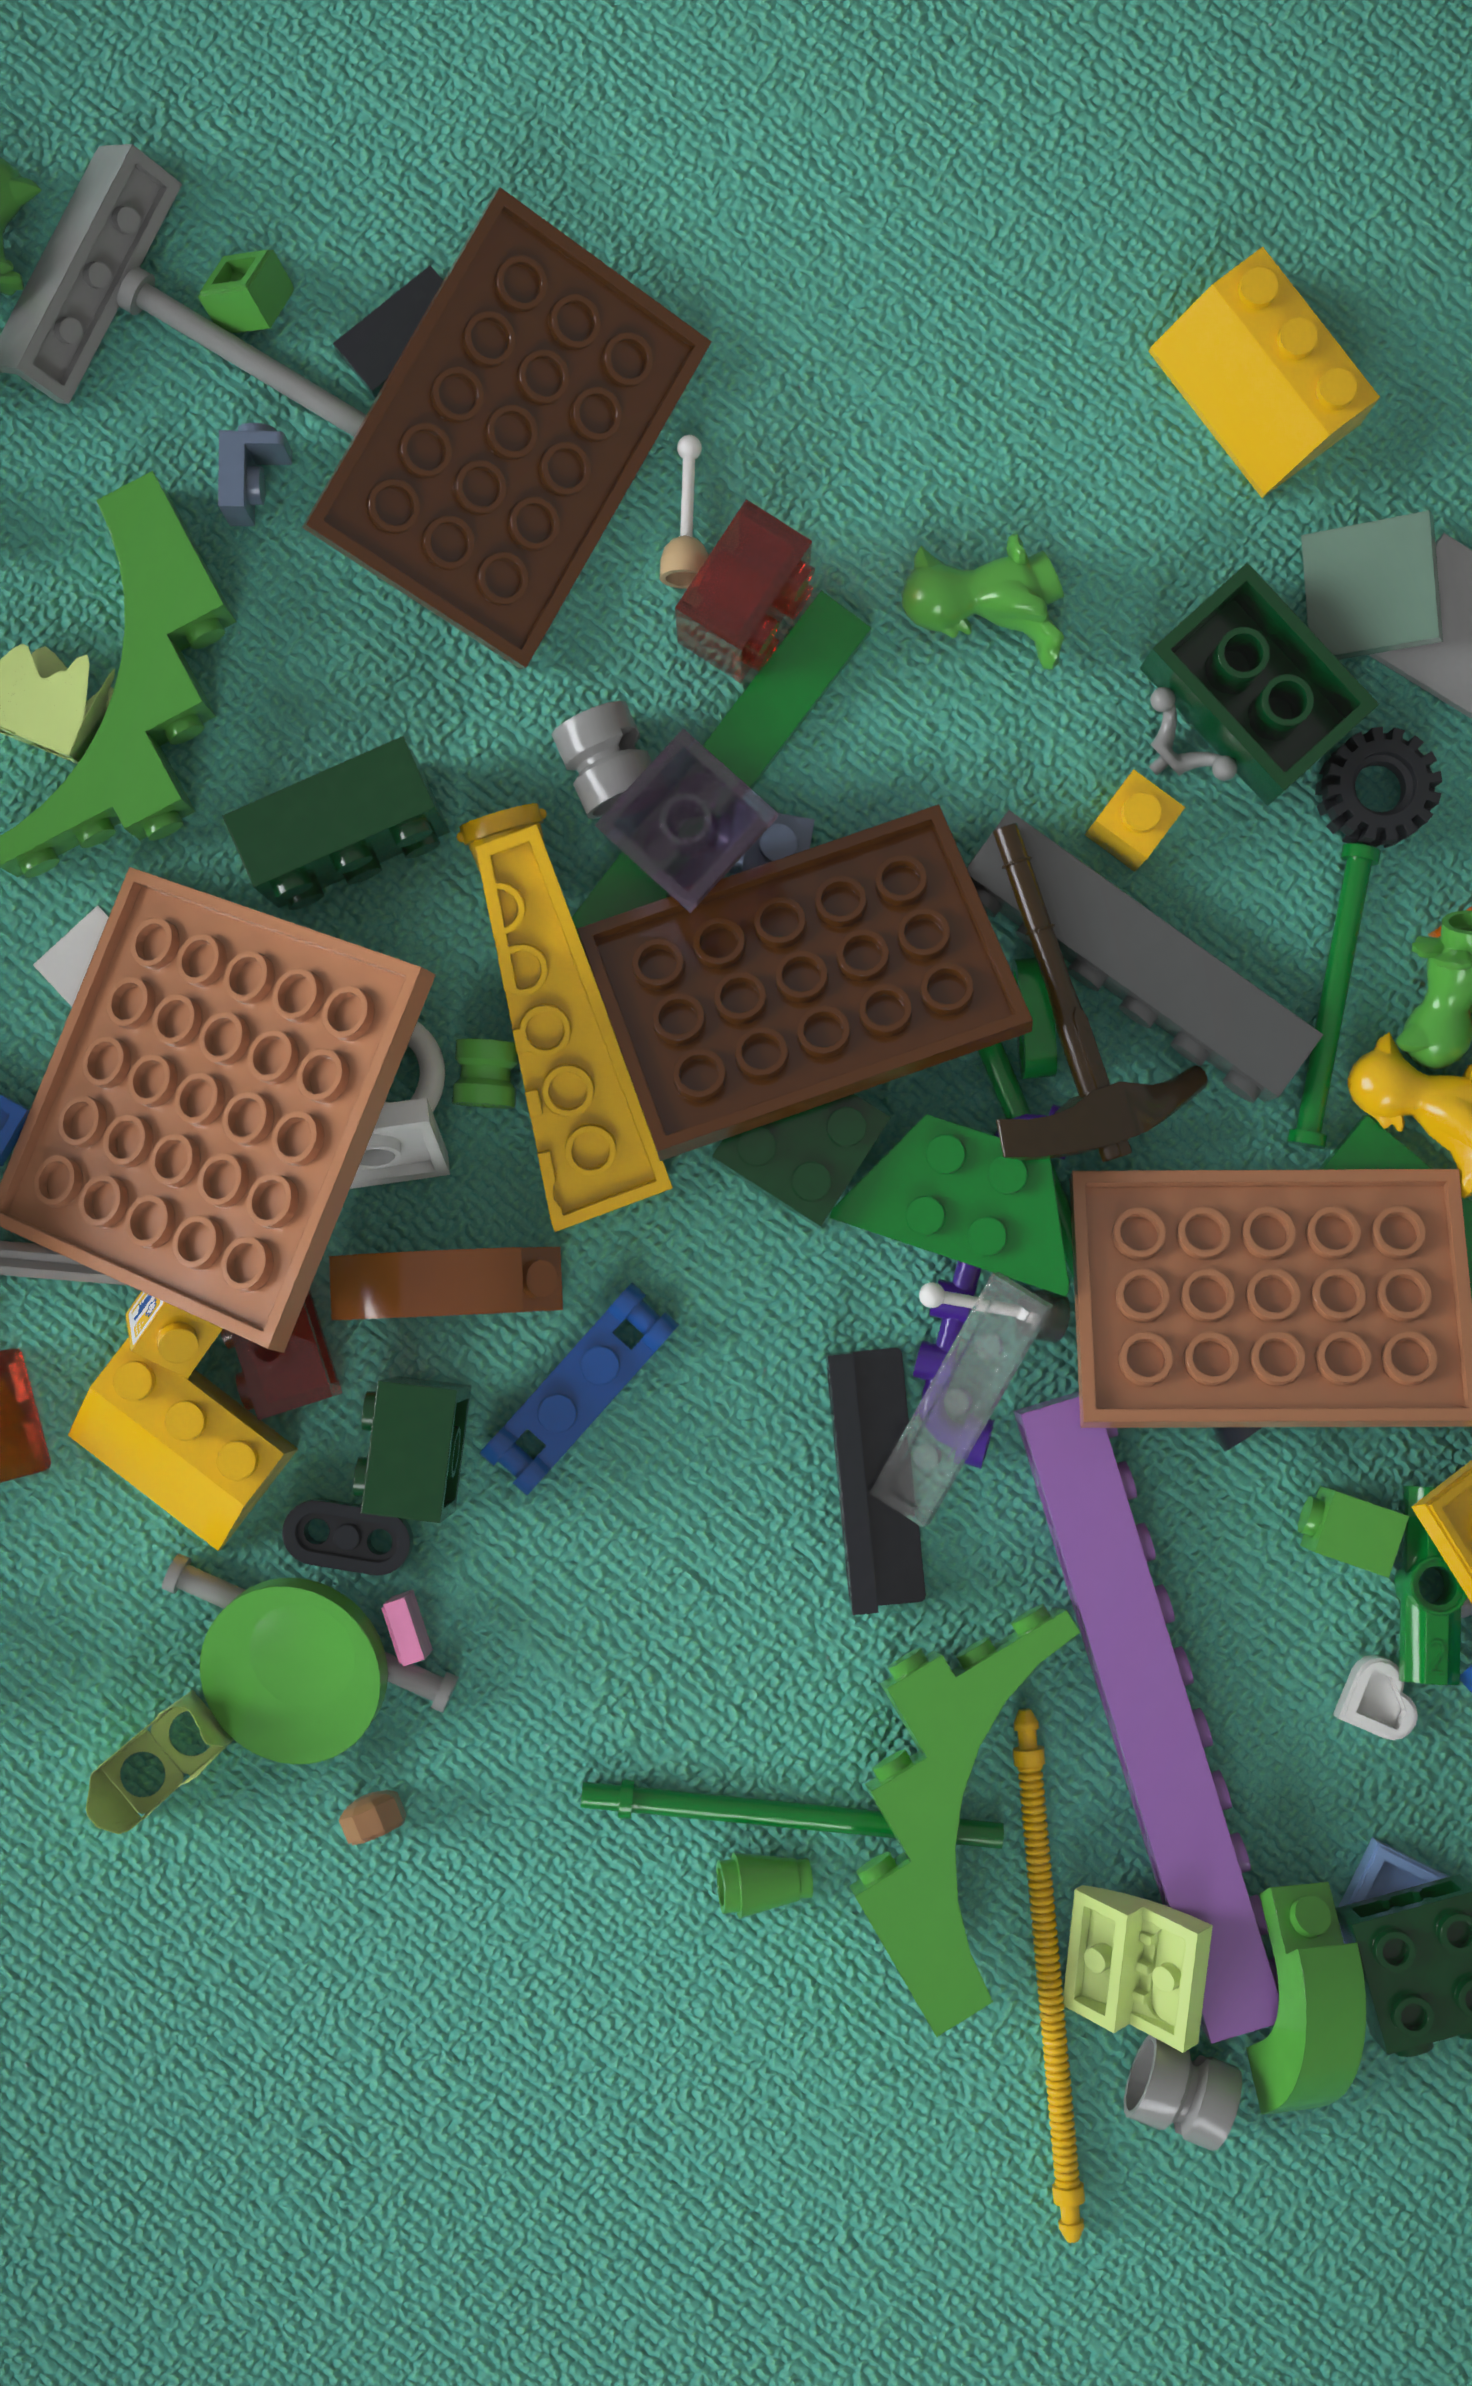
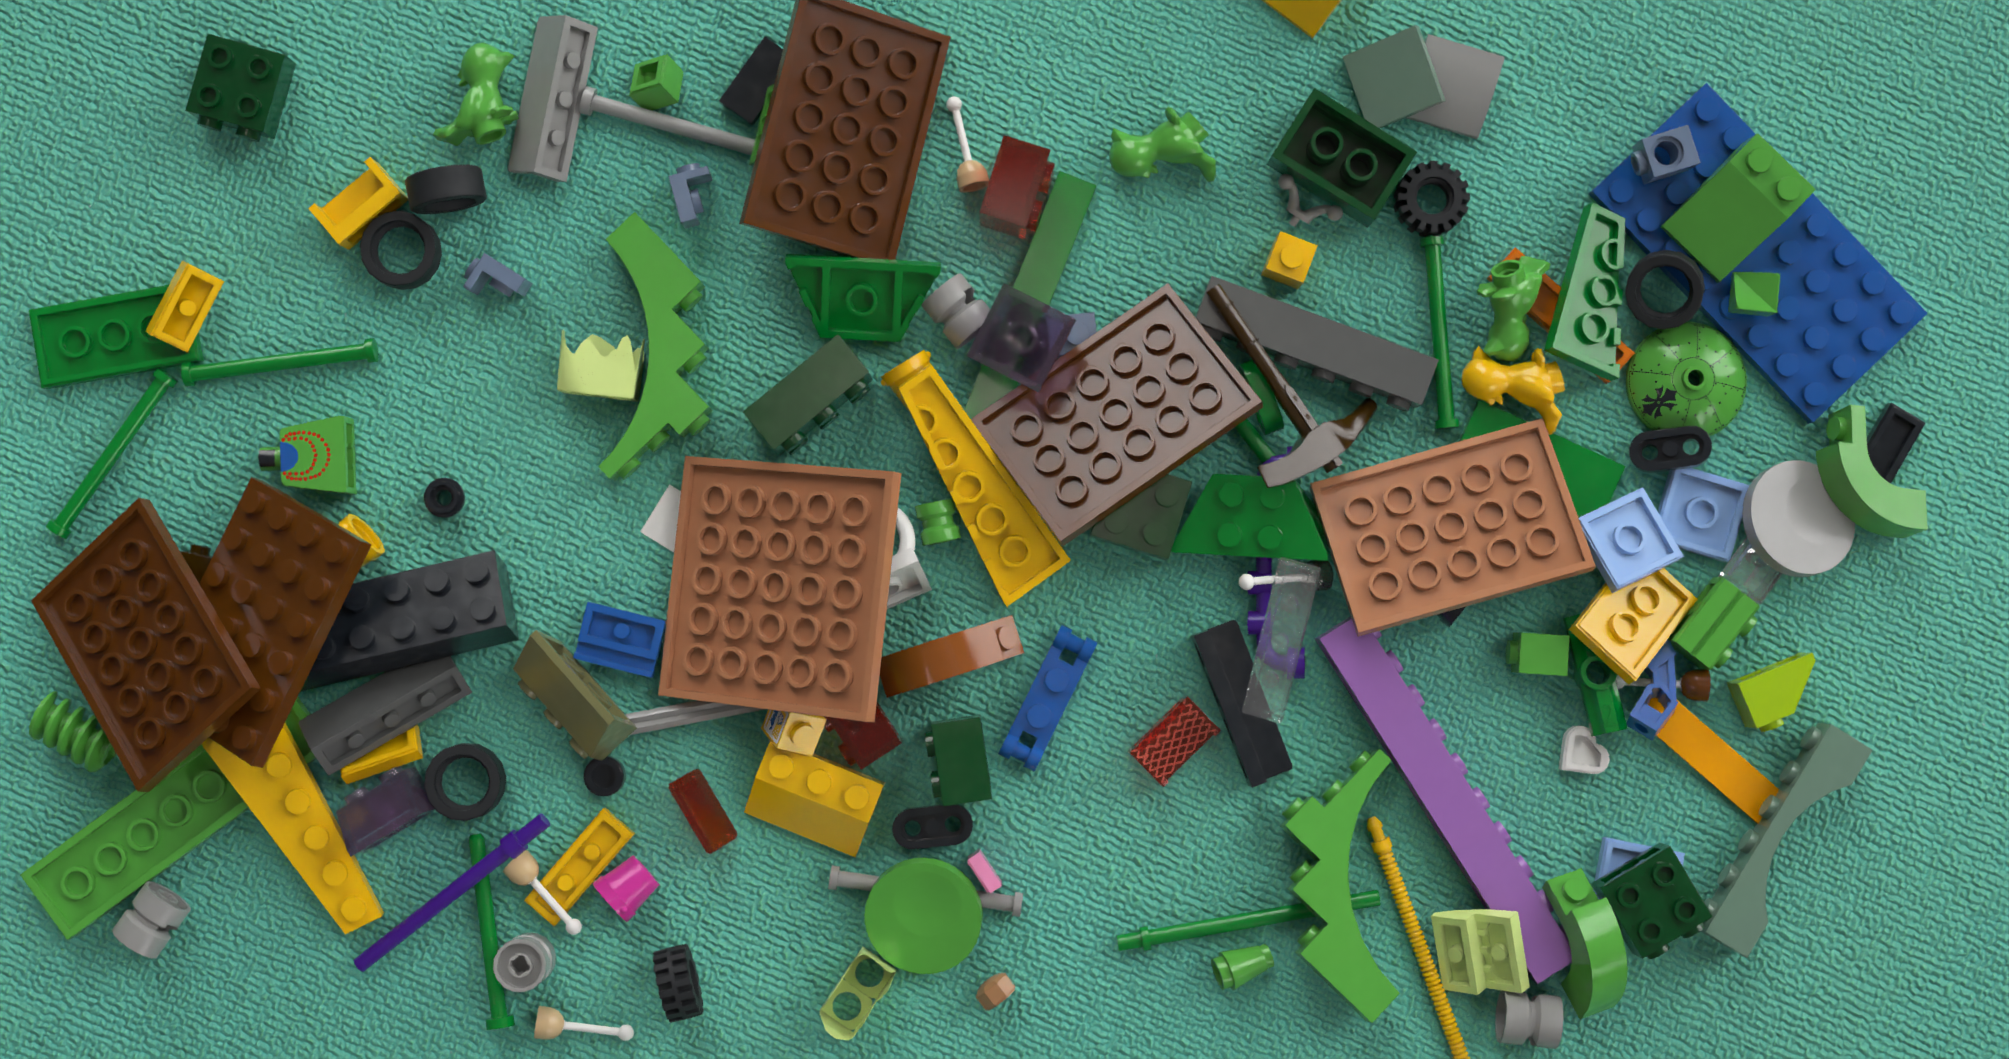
camera: 20 degrees left, 0 degrees up
none -> green wing [785,254,941,342]
none -> clear red panel [1128,695,1221,787]

